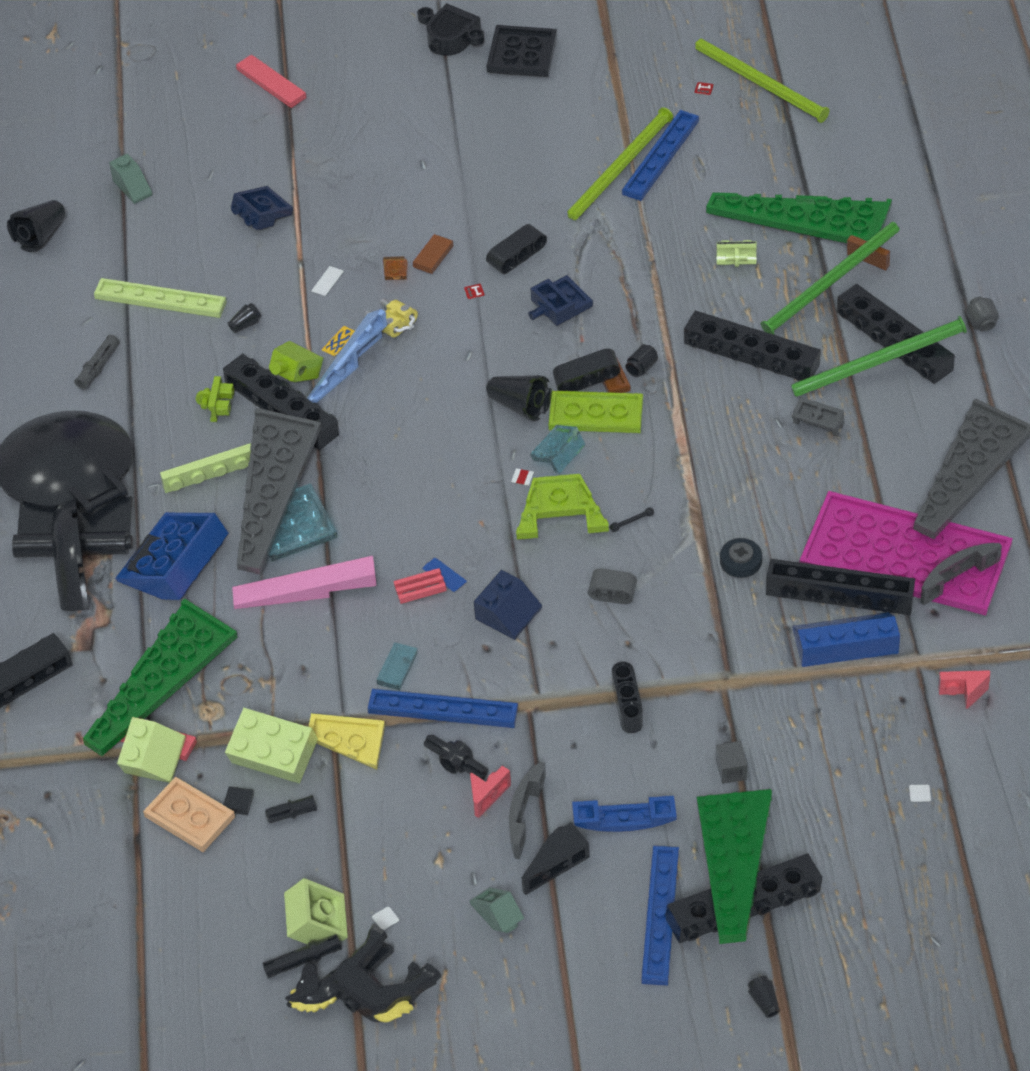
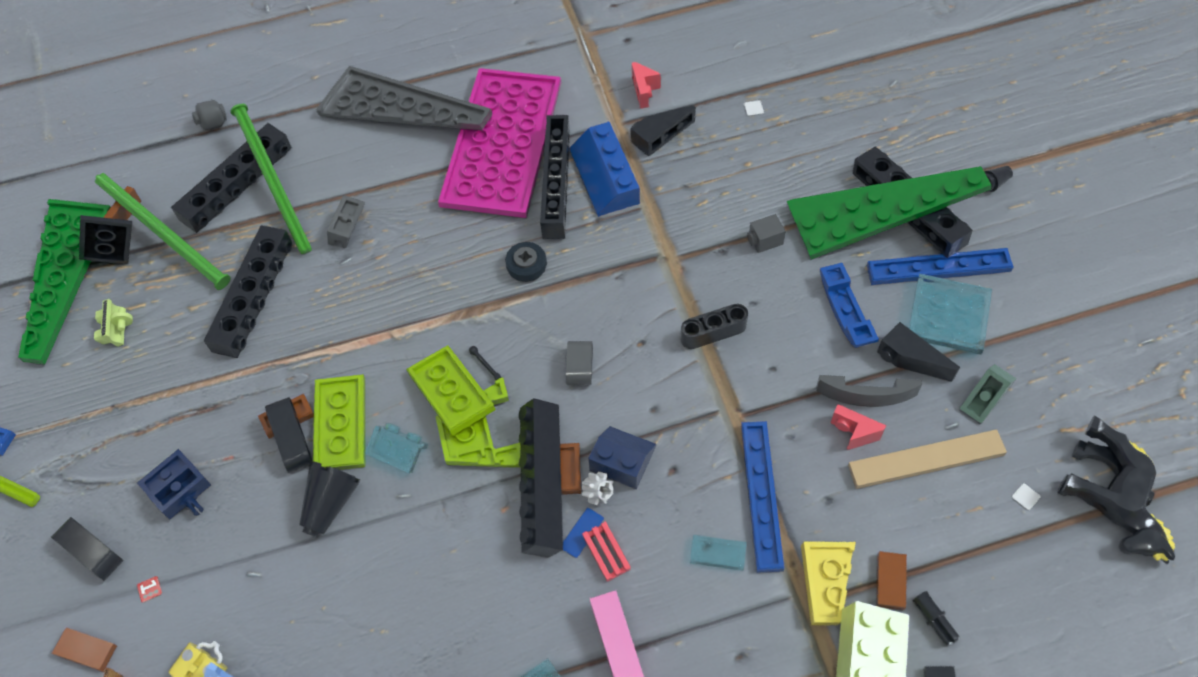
camera: 100 degrees left, 10 degrees up
black pin [262,934,342,979] -> none
yellowish green slope [284,878,348,944] -> none
black axle [424,734,489,780] -> none
sticker [511,468,534,486] -> none
black brick [625,344,658,377] -> none
dark grey slope [921,543,1002,605] -> none
none -> black slope [79,215,132,264]
none -> lime tile [406,345,496,436]
none -> black brick [518,398,563,558]
none -> dark orange tile [560,443,581,495]
none -> white gear [582,472,613,505]
none -> black slope [630,105,696,157]
none -> tan tile [848,429,1007,489]
none -> dark orange tile [876,551,907,610]
none -> clear light blue plate [909,274,992,355]

